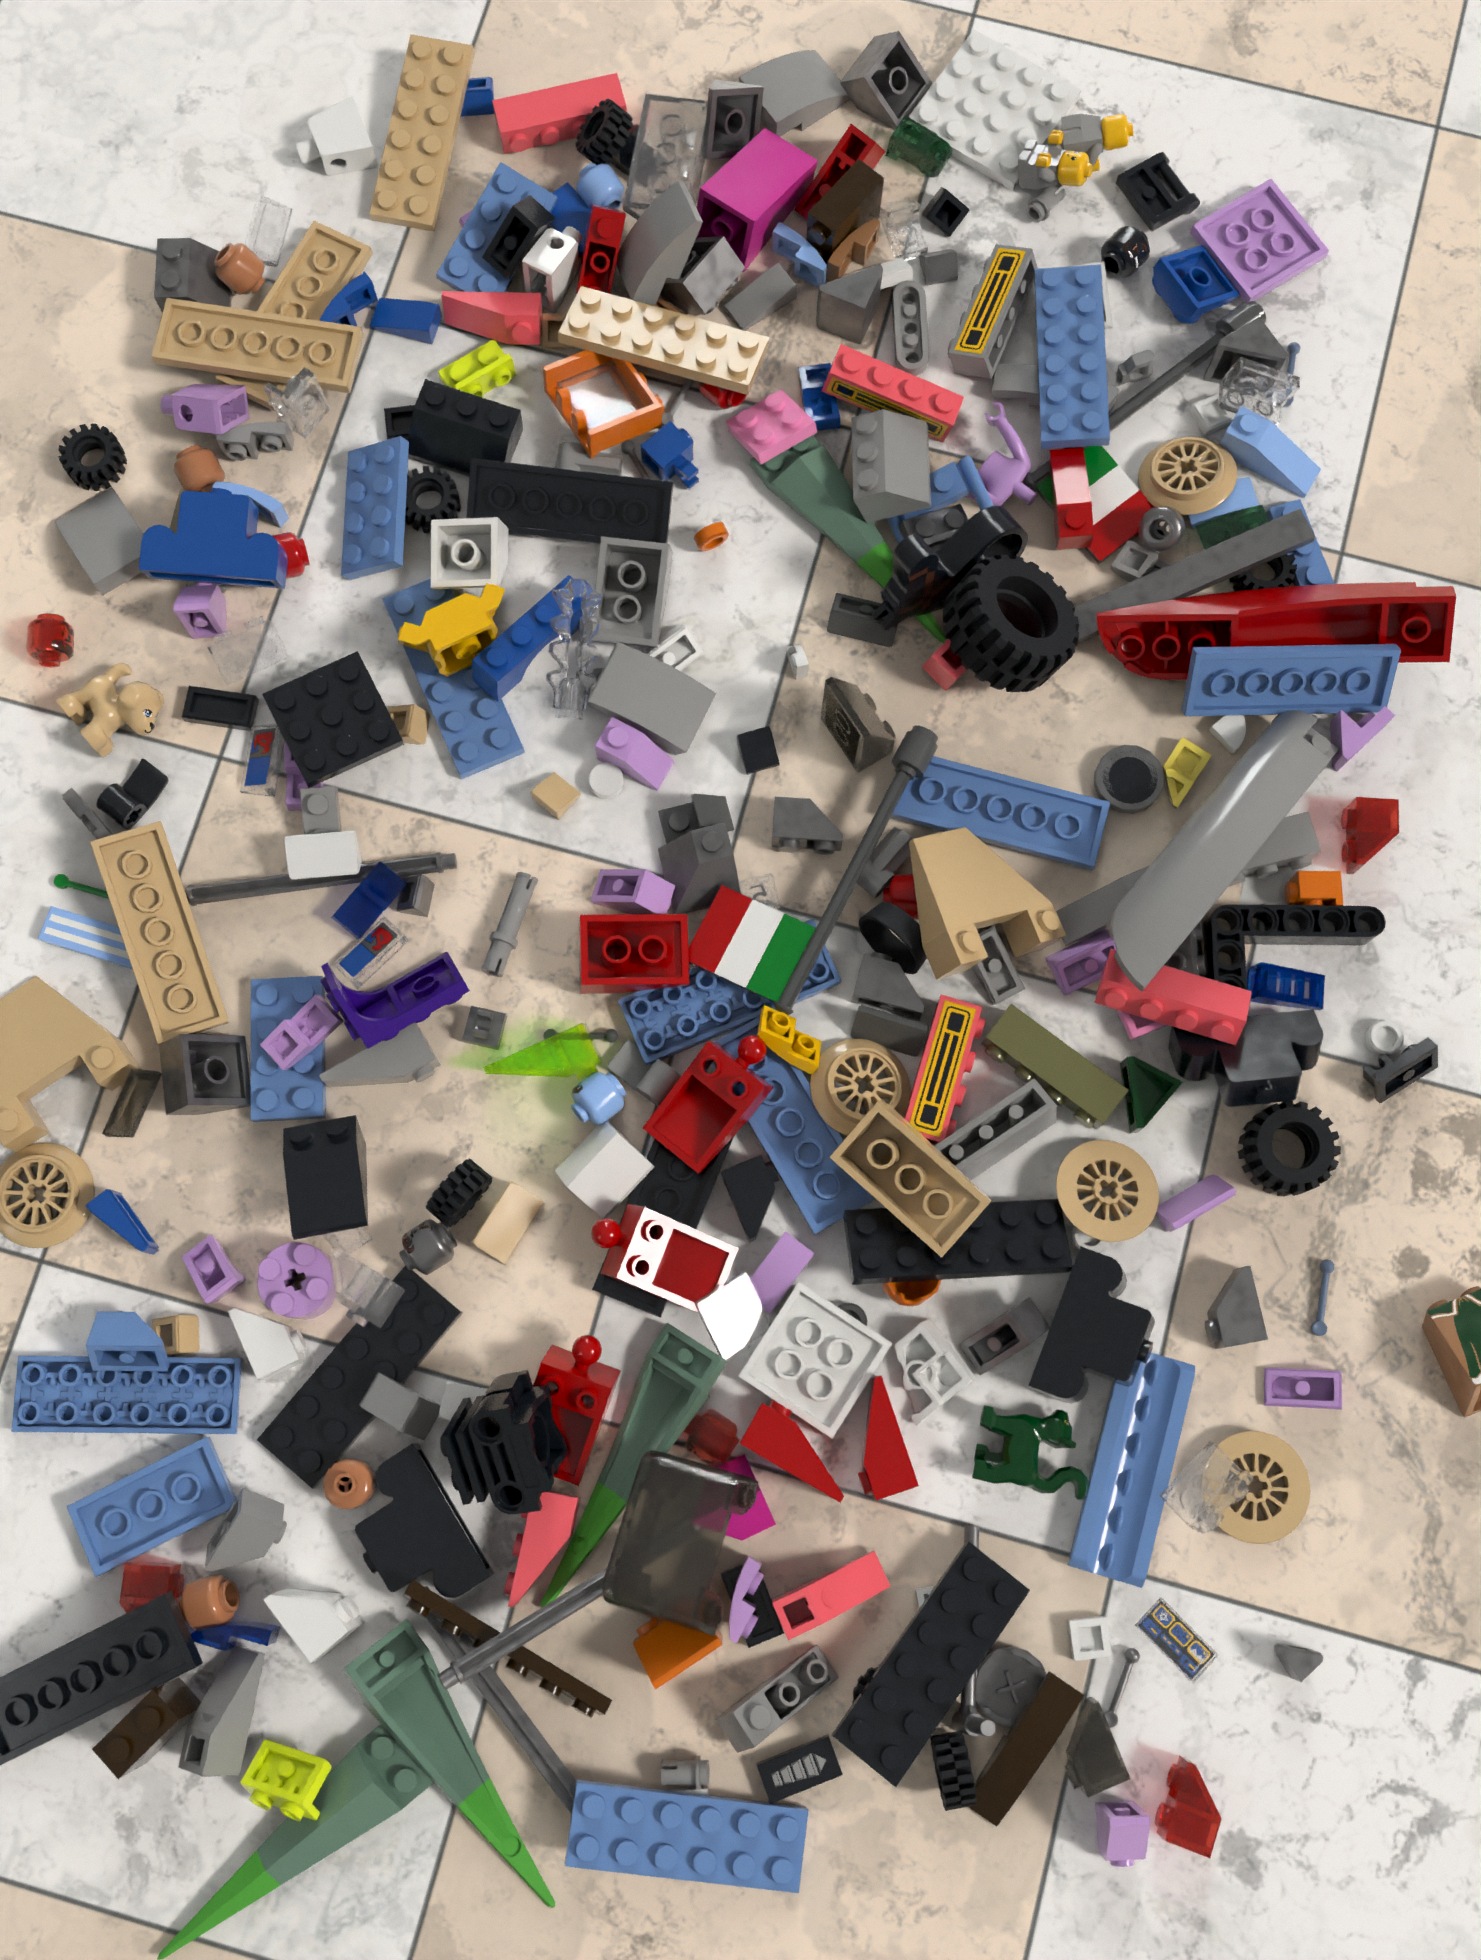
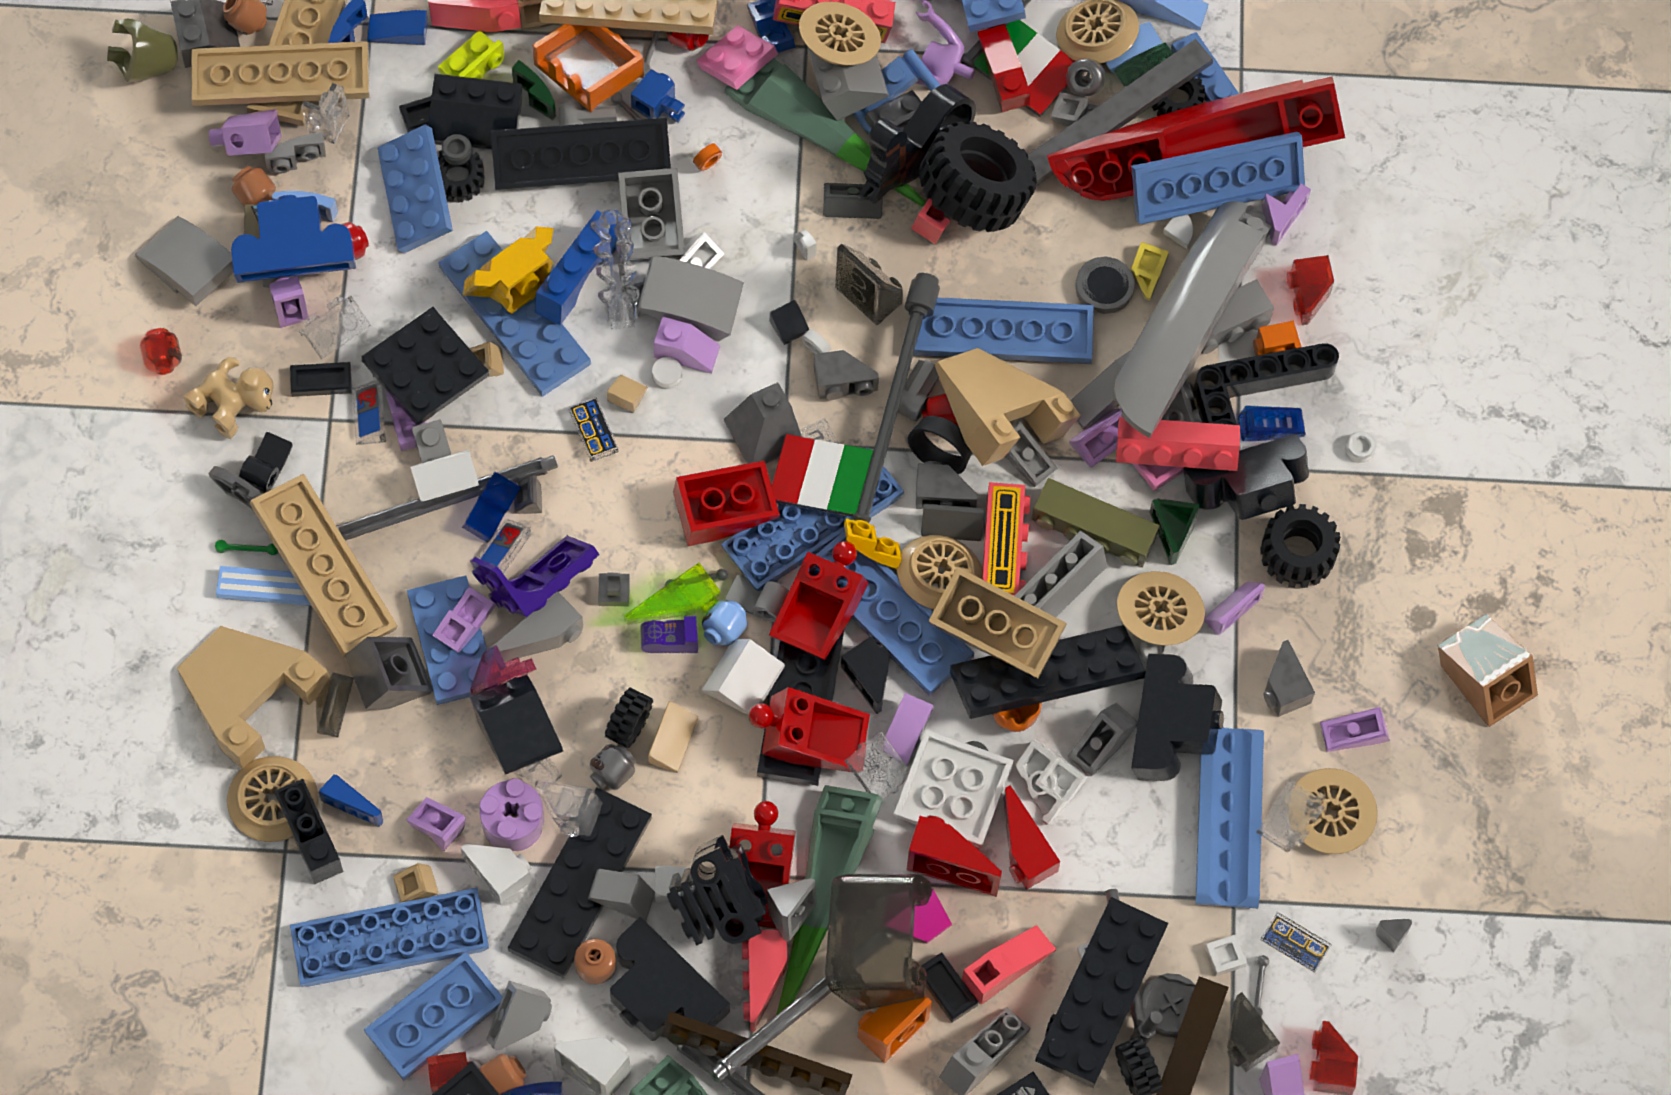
camera: 15 degrees left, 10 degrees down
black tyre [58,423,127,491] -> none
medium blue slope [85,1311,169,1371] -> none
white slope [431,517,508,589] -> none
light grey pin [481,872,538,977] -> none
lavender slope [590,869,675,914] -> none
dark grey slope [658,794,734,844] -> none
clear red head [683,1409,740,1466] -> none
lavender slope [729,1555,764,1643] -> none
dark green animal [972,1405,1089,1500] -> none
sand blue hinge [1311,1259,1335,1336] -> none
black plate [1363,1037,1438,1104] -> none
none -> olive piece [107,18,178,82]
none -> black slope [274,779,344,885]
none -> dark grey tile [442,134,472,165]
none -> clear pink slope [470,645,536,696]
none -> dark green slope [512,60,556,121]
none -> tile [569,397,619,462]
none -> dark purple leg [640,616,698,653]
none -> light grey slope [767,878,817,942]
none -> tan piece [799,2,881,66]
none -> white tile [802,329,831,354]

